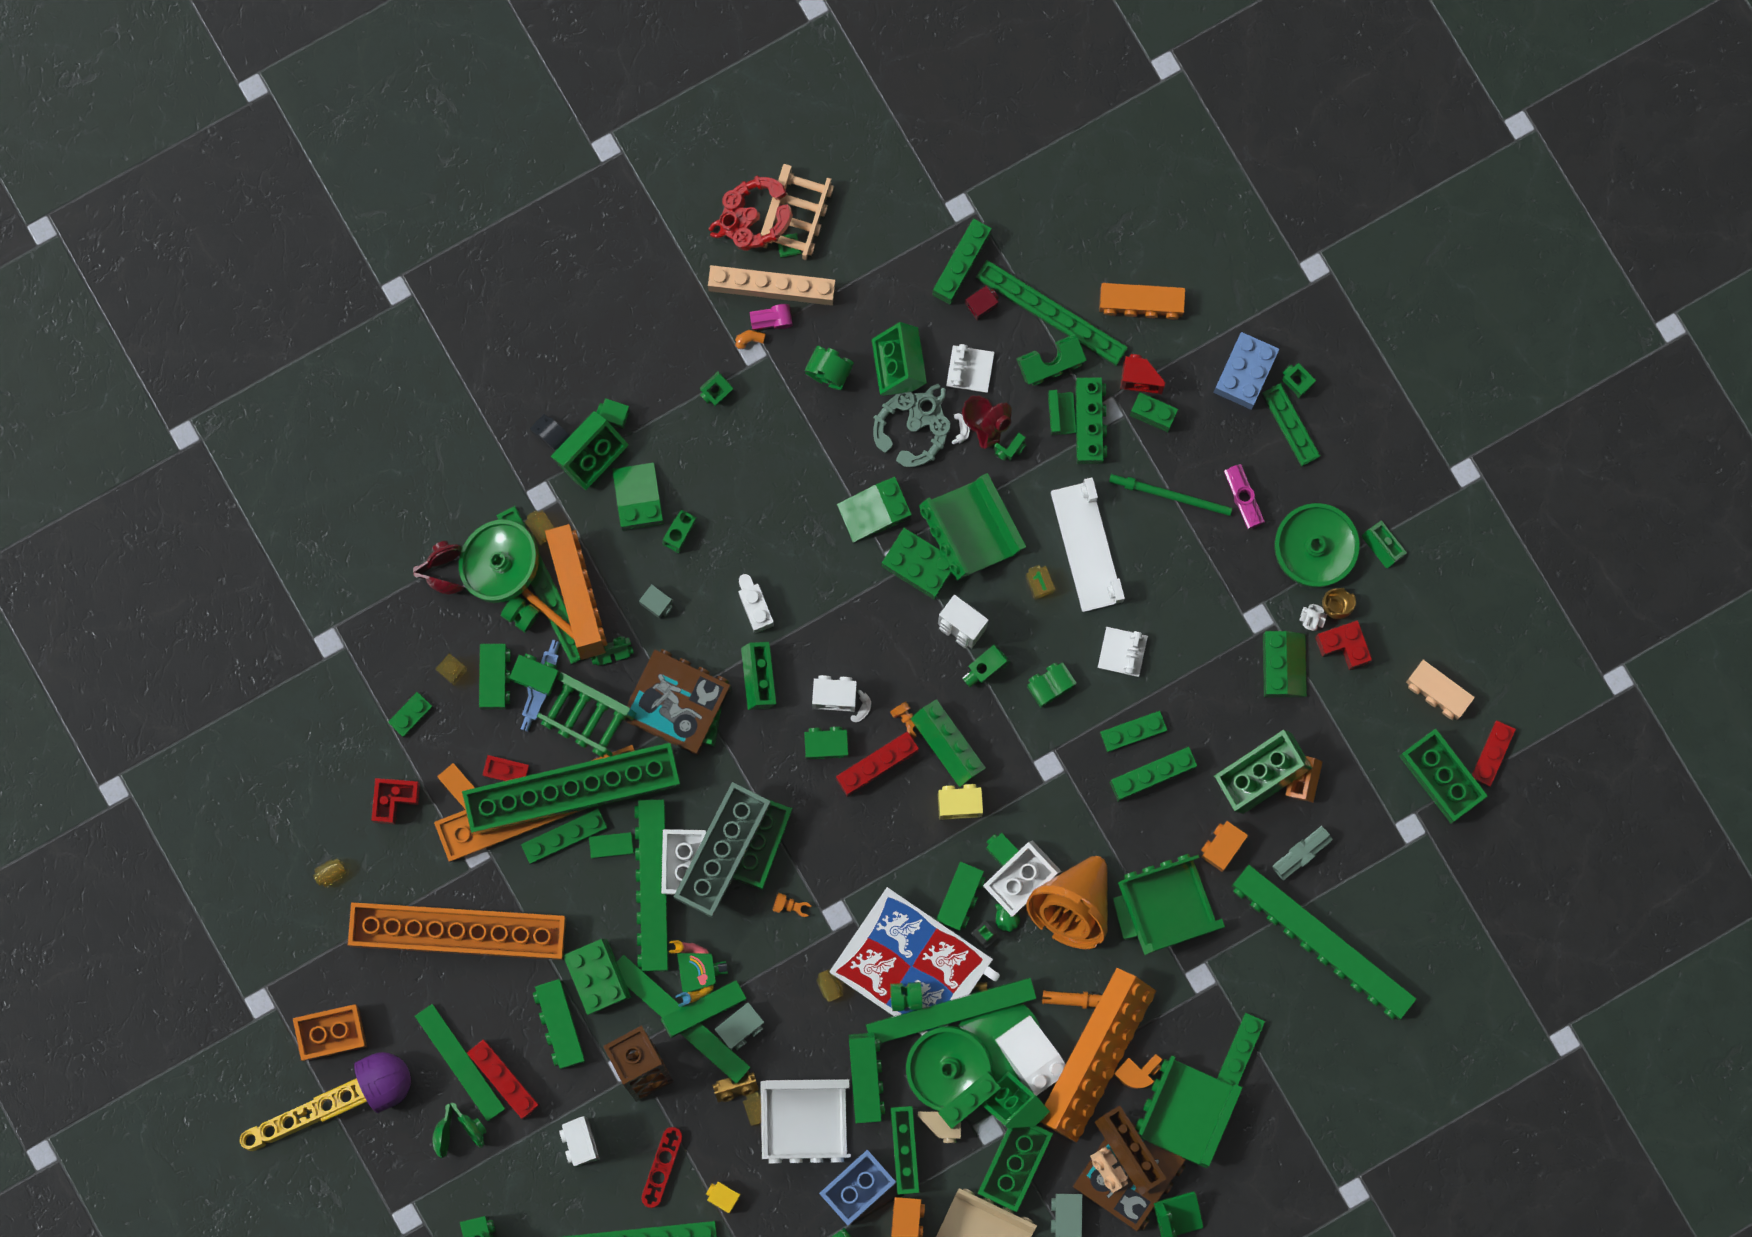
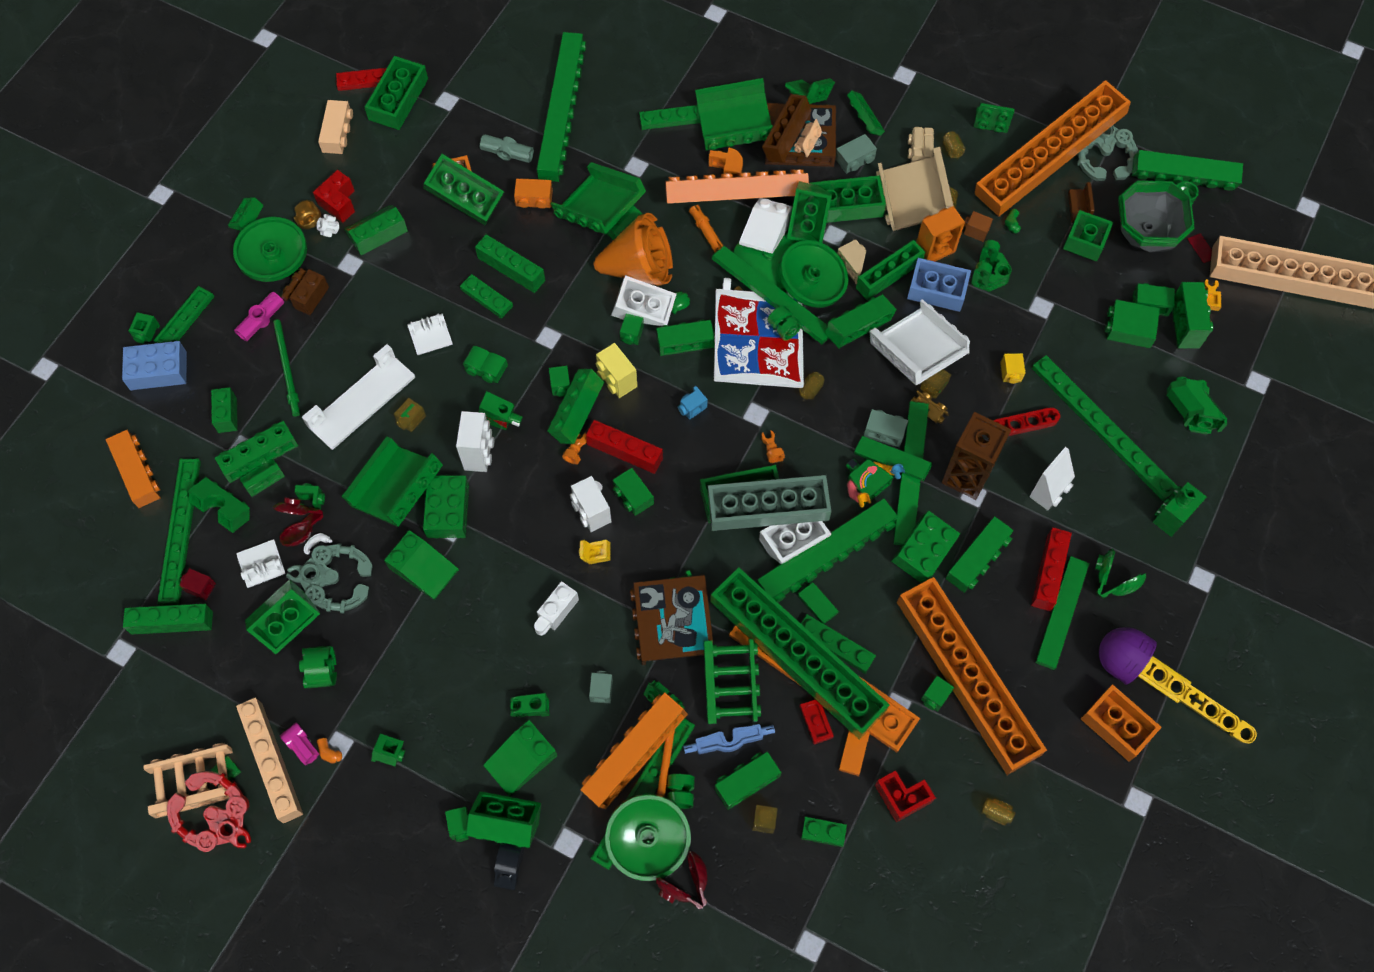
camera: 120 degrees left, 15 degrees down
green brick [509,654,560,696] -> none
clear yellow brick [525,510,554,545] -> none
green brick [741,642,776,710] -> none
green plate [938,1071,1001,1129] -> none
pearl dark grey piece [971,921,999,949] -> none
red slope [1120,354,1165,395] -> none
none -> reddish brown brick [281,268,329,315]
none -> green brick [549,366,570,397]
none -> yellow bracket [579,540,610,564]
none -> dark azure brick [678,386,707,420]
none -> green brick [921,676,954,711]

